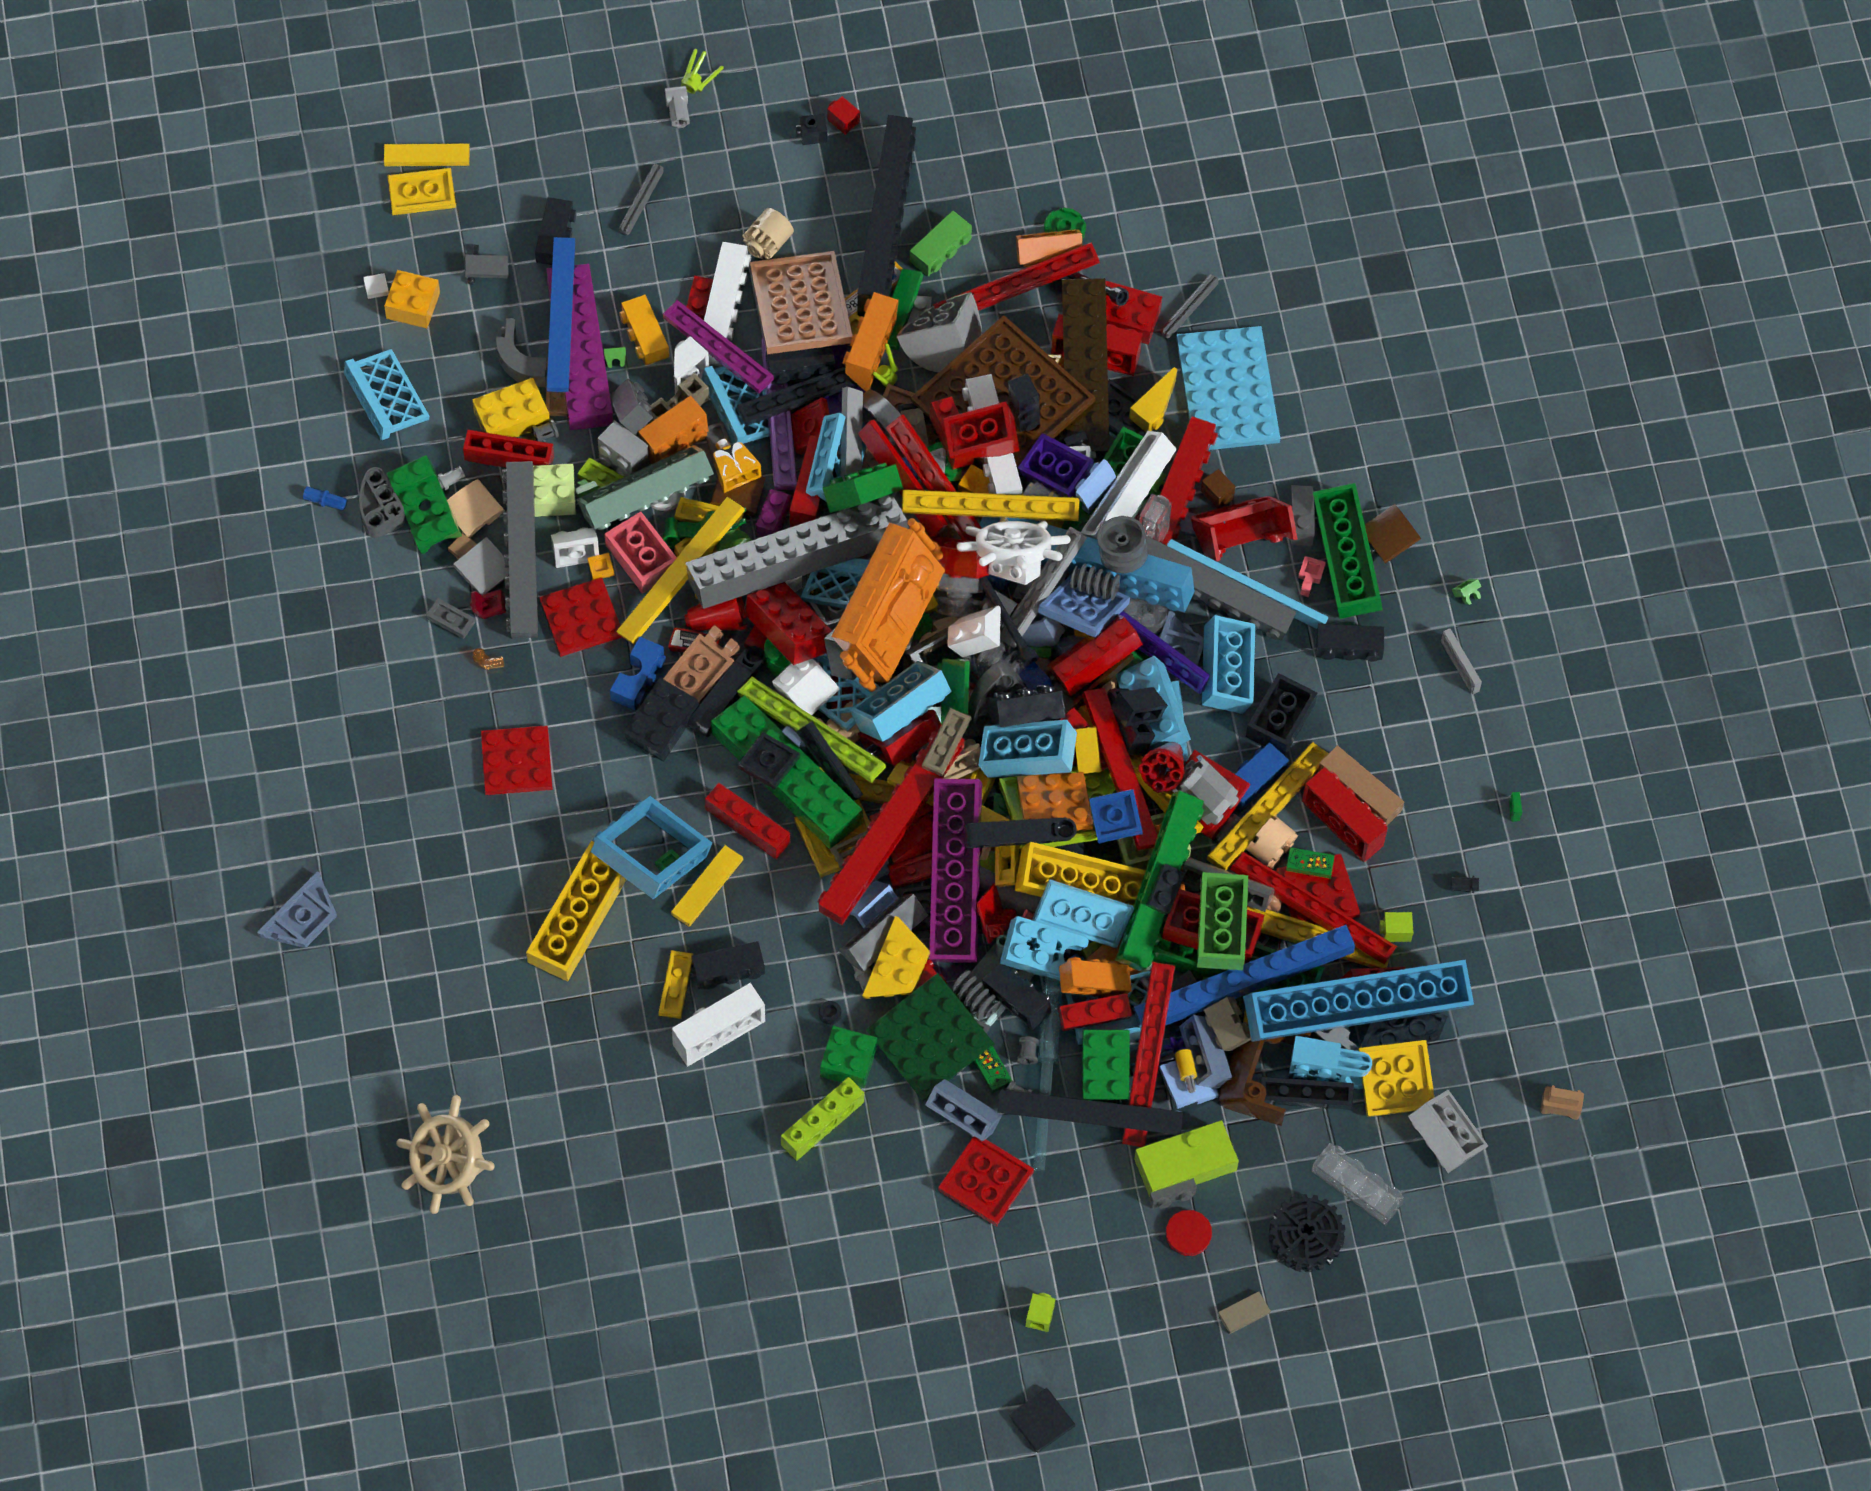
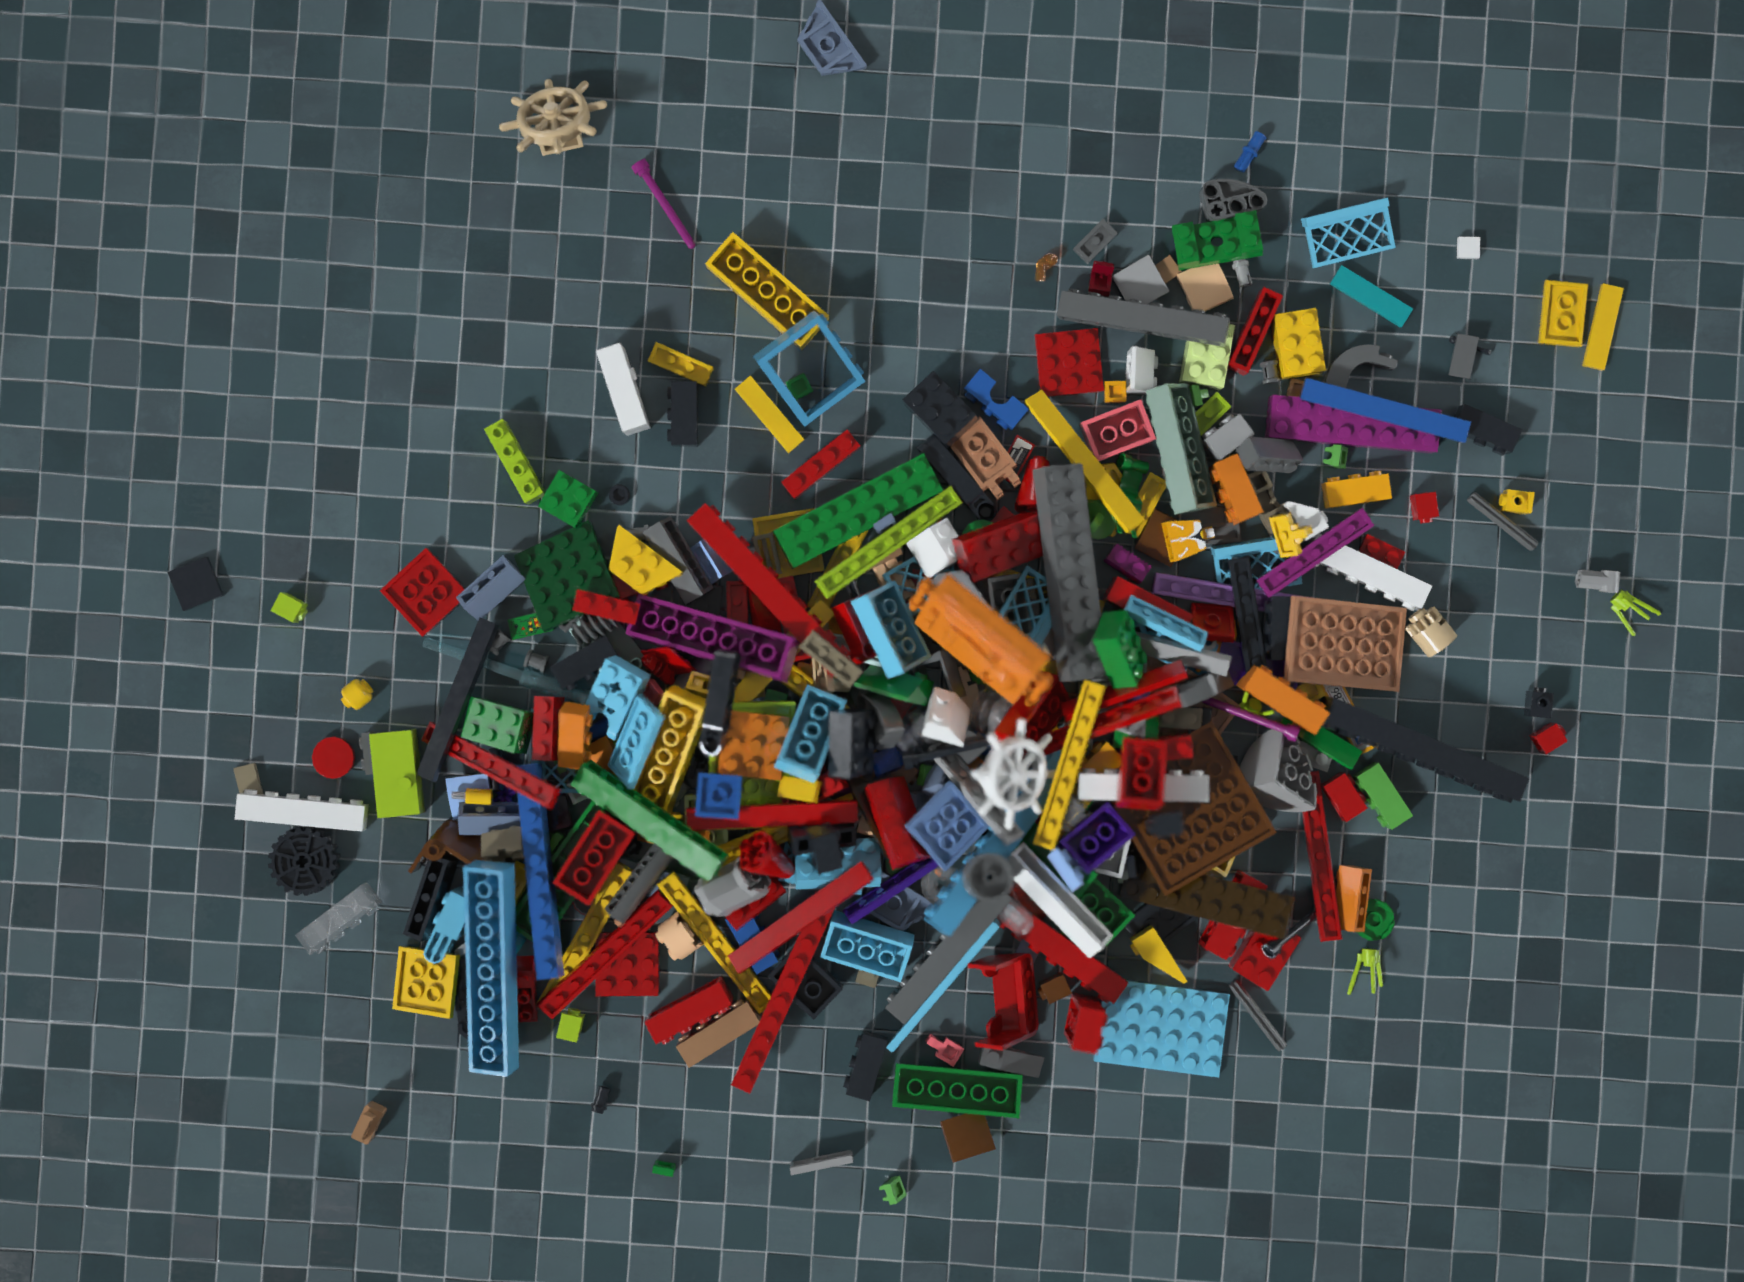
camera: 105 degrees right, 25 degrees up
light orange brick [384,270,440,329] -> none
red plate [481,726,553,795] -> none
black tile [737,732,800,790] -> none
black tile [796,721,863,801] -> none
dark grey piece [1070,563,1120,601] -> none
black plate [1146,863,1185,915] -> none
bright green brick [1197,872,1248,970] -> none
green tile [1286,847,1335,879] -> none
light grey slope [1408,1090,1488,1173] -> none
none -> white brick [235,789,369,831]
none -> yellow head [341,679,373,710]
none -> red plate [573,589,640,625]
none -> magenta piece [631,158,696,249]
none -> red tile [728,861,874,974]
none -> red plate [731,908,835,1094]
none -> dark tan plate [855,970,879,988]
none -> red brick [1064,992,1108,1054]
none -> magenta piece [1202,697,1301,742]
none -> yellow hinge [1269,513,1313,558]
none -> red brick [1321,772,1368,822]
none -> teal tile [1330,265,1413,328]
none -> lime plant [1347,949,1383,995]
none -> red brick [1410,492,1439,524]
none -> yellow brick [1499,489,1535,515]

